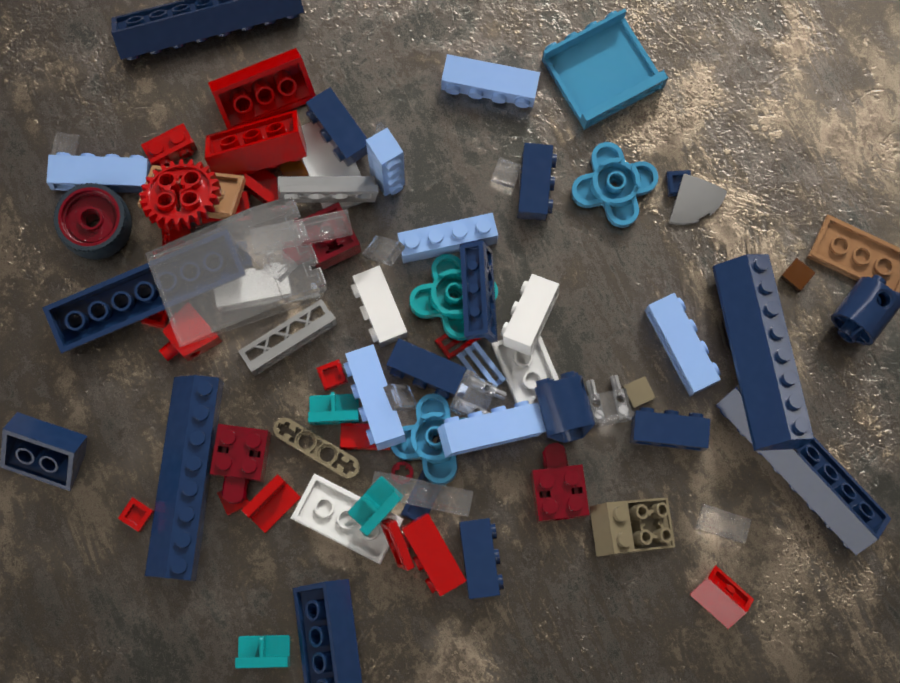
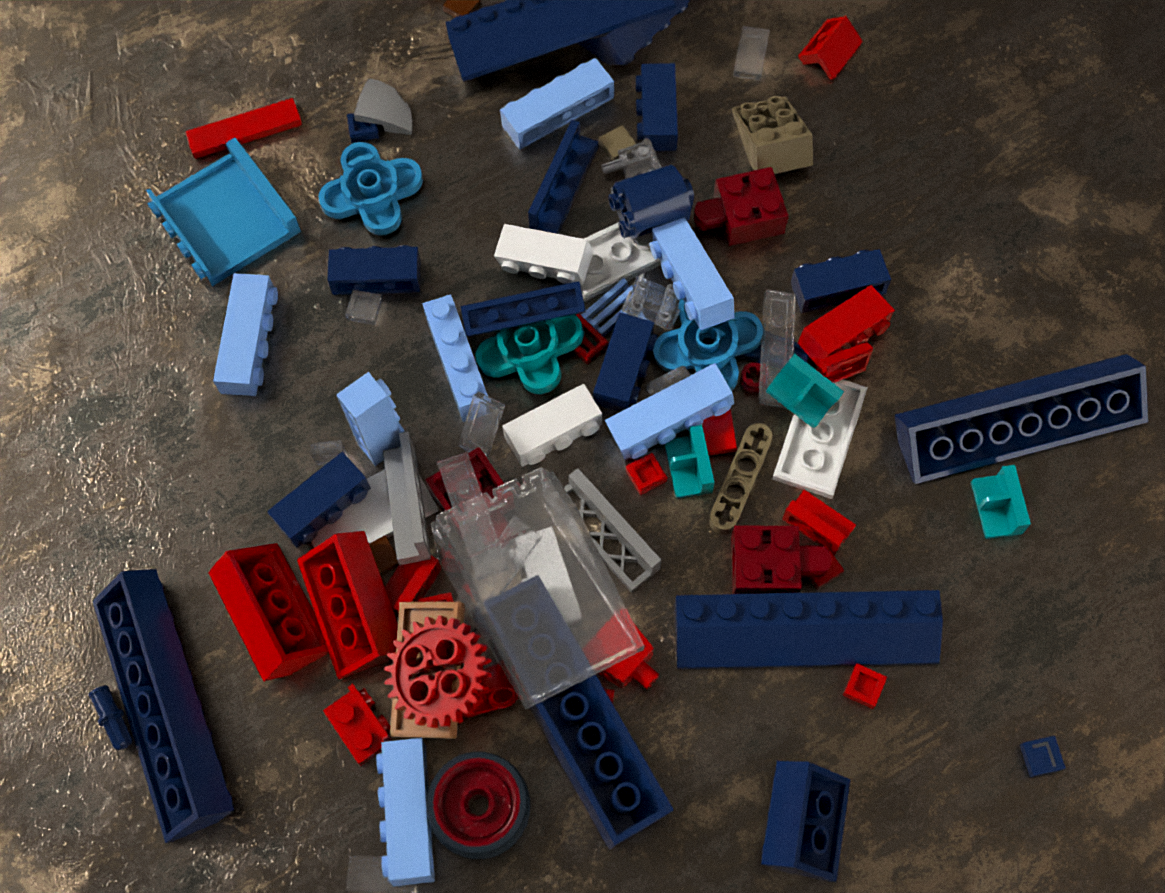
camera: 90 degrees left, 10 degrees down
none -> red tile [185,98,302,159]
none -> dark blue fence [528,120,599,234]
none -> dark blue tile [1020,736,1066,778]

